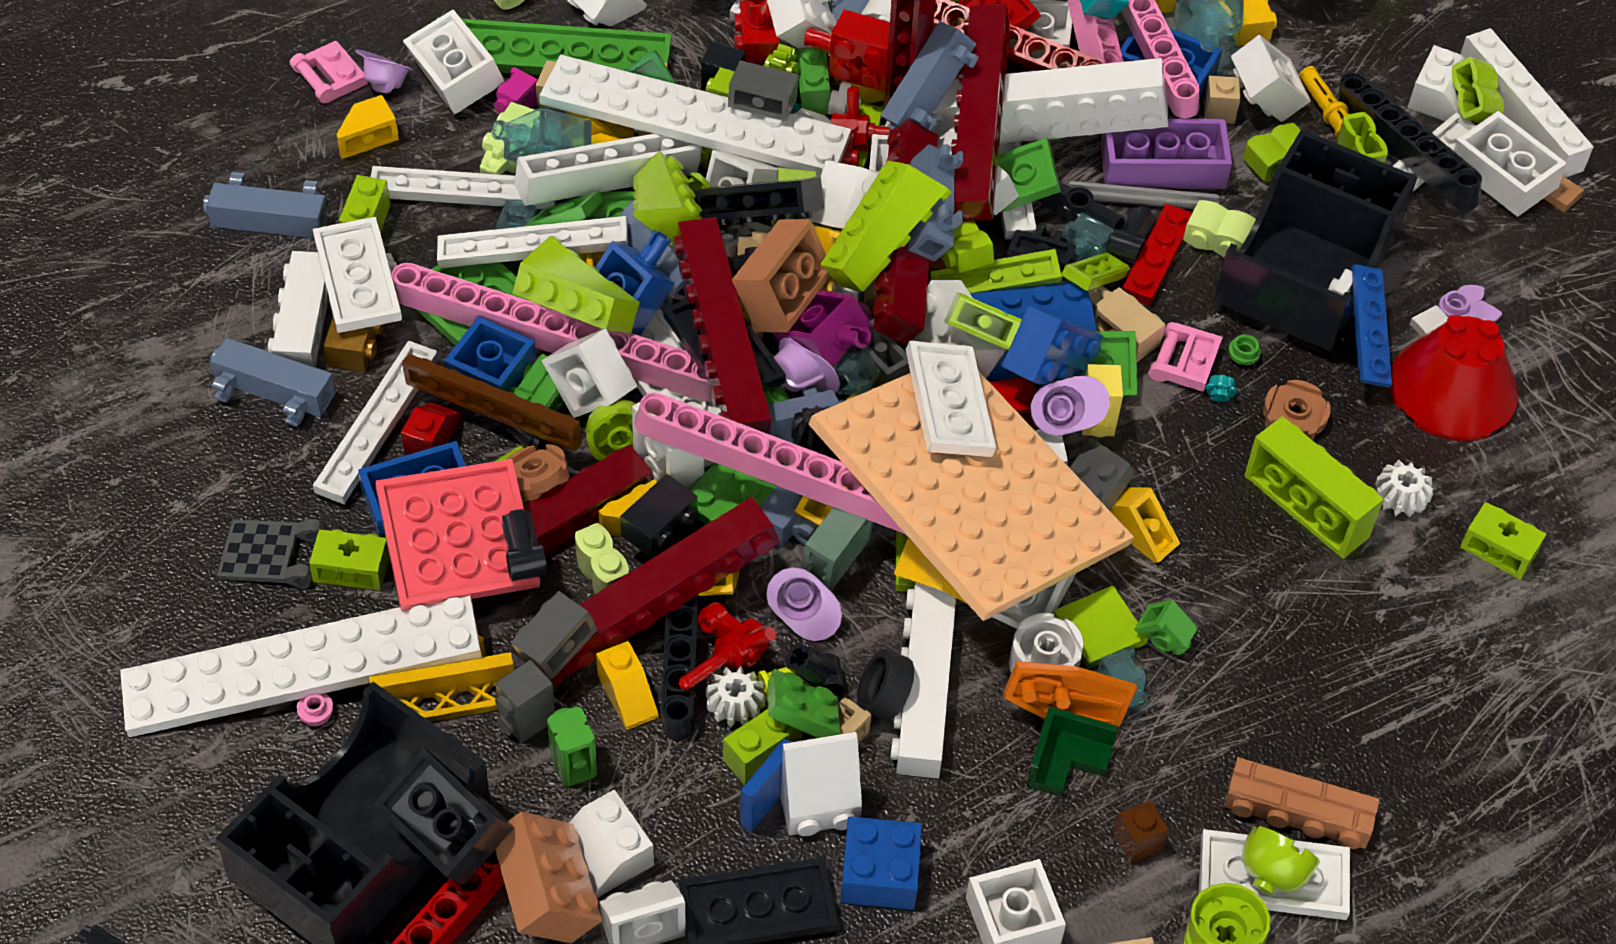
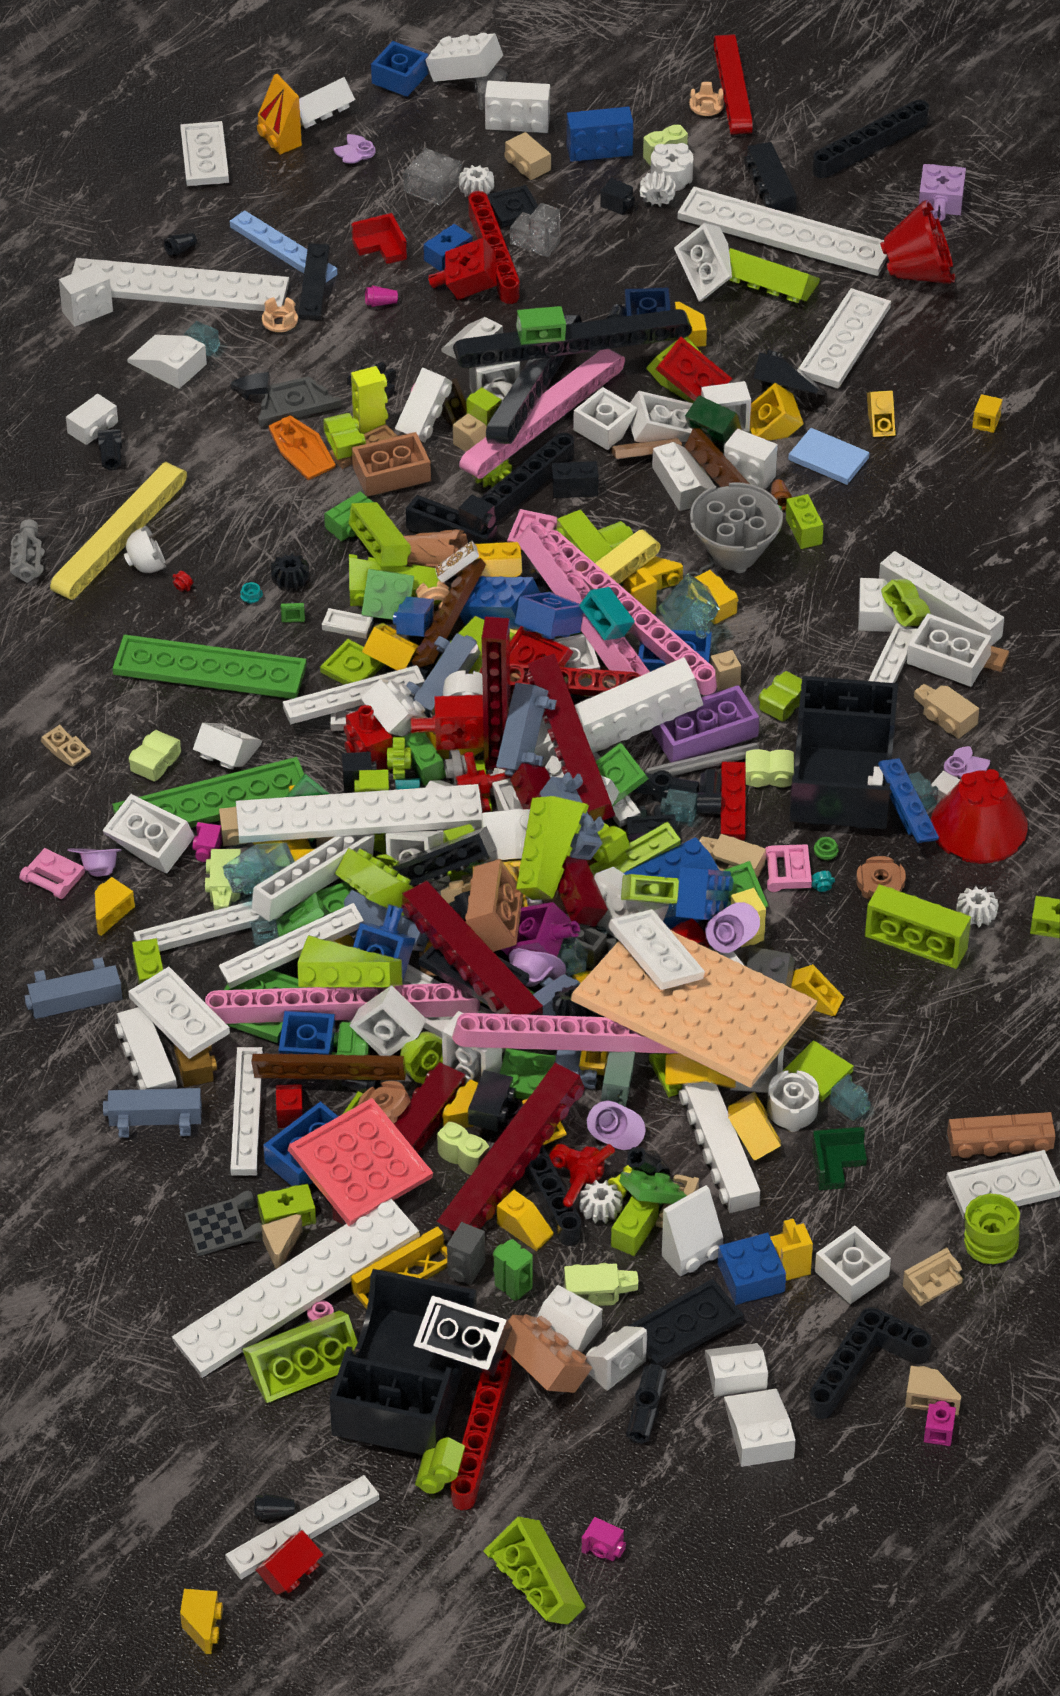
camera: 20 degrees left, 5 degrees down
black piece [501,509,547,581] -> none
dark grey brick [510,591,598,681] -> none
dark grey brick [728,60,799,122] -> none
blue tile [741,739,791,833] -> none
black tyre [857,649,915,721] -> none
orange piece [1003,661,1137,727] -> none
lime tile [1061,252,1131,291] -> none
reddish brown brick [1113,800,1168,863] -> none
bright green brick [1134,599,1198,655] -> none
white brick [1231,35,1310,122] -> none
lime cylinder [1242,826,1320,895] -> none
yellow pin [1299,66,1349,139] -> none
lime brick [1337,112,1388,163] -> none
black beam [1339,73,1482,210] -> none
none -> lime slope [242,1310,358,1403]
none -> tan slope [262,1214,302,1269]
none -> yellowish green hinge [564,1263,638,1306]
none -> yellow panel [728,1091,781,1160]
none -> yellow panel [770,1219,813,1281]
none -> clear light blue brick [908,772,938,809]
none -> tan hinge [914,684,979,739]

